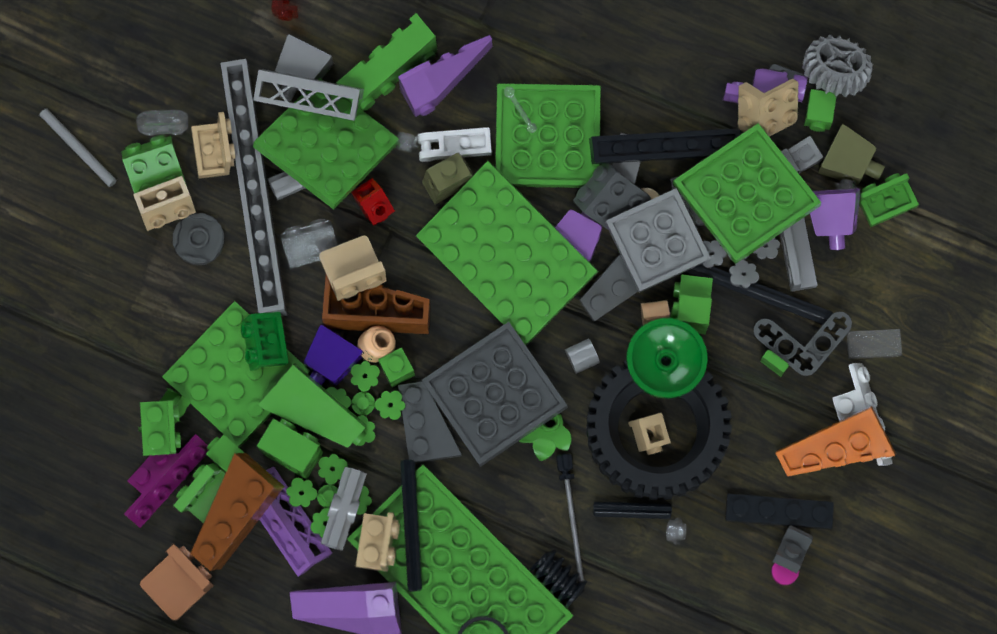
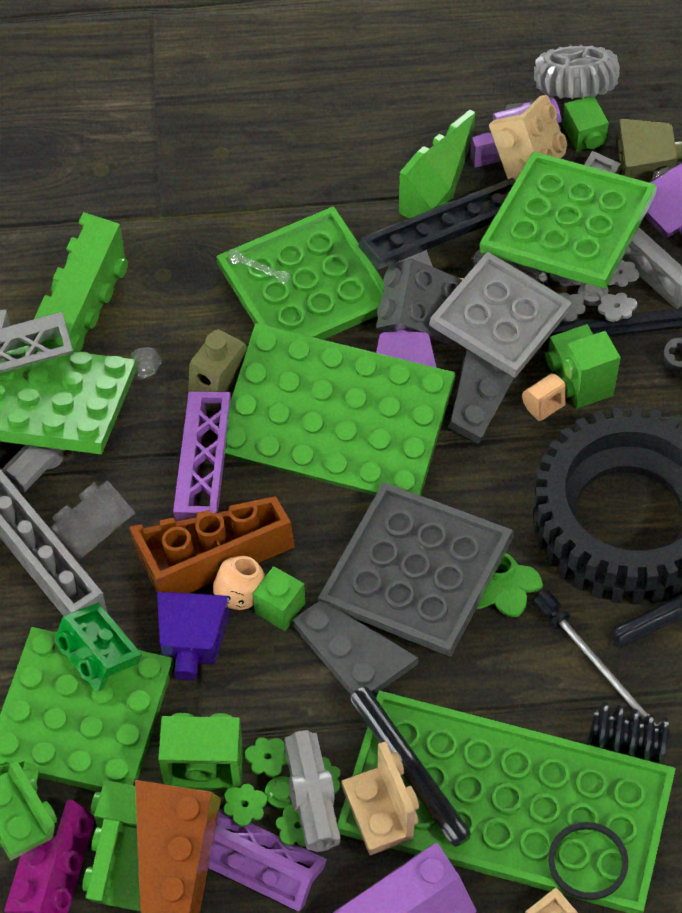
camera: 30 degrees left, 20 degrees down
bright green slope [258,363,367,448] -> none
tan bracket [319,236,387,301] -> none
bright green plant [326,361,406,446] -> none
red brick [351,178,395,225] -> none
medium lavender wedge [398,35,492,117] -> none
white plate [417,127,492,162] -> none
light grey brick [565,338,600,374] -> none
green dish [627,318,707,398] -> none
tan brick [628,413,671,455] -> none
none -> medium lavender fence [173,392,231,521]
none -> bright green wedge [399,110,475,218]

